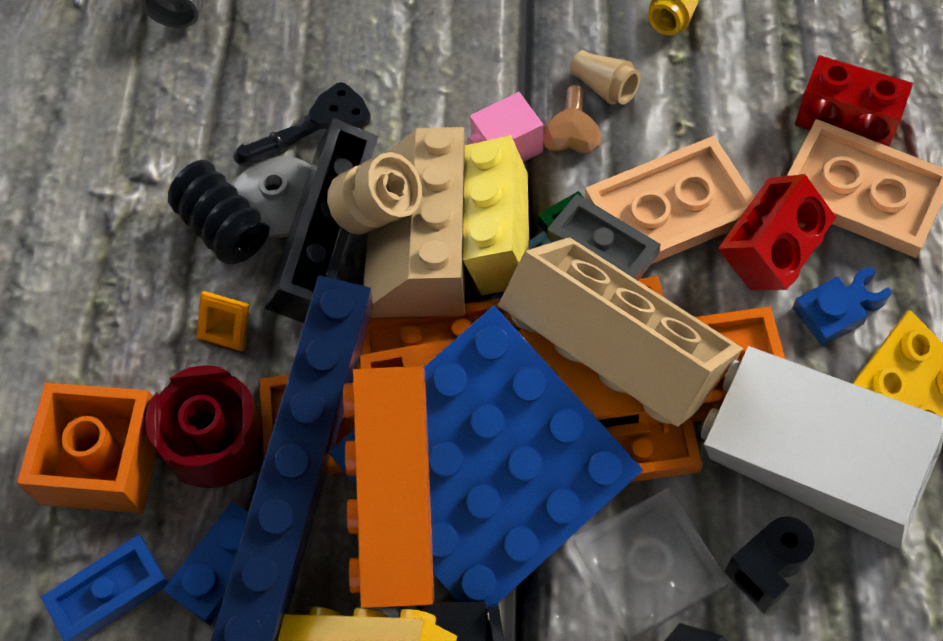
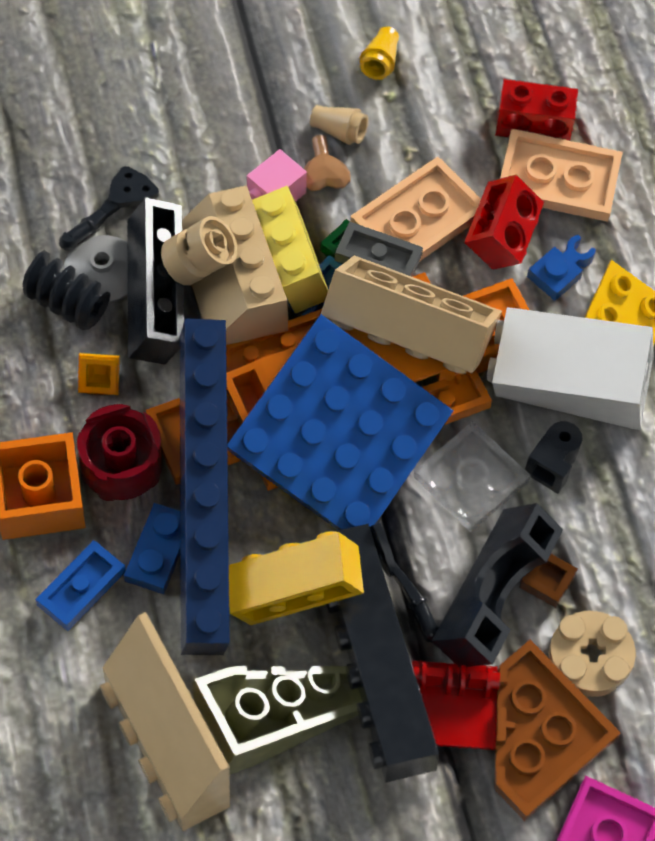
camera: 25 degrees left, 0 degrees up
orange brick [343,366,434,608] -> none

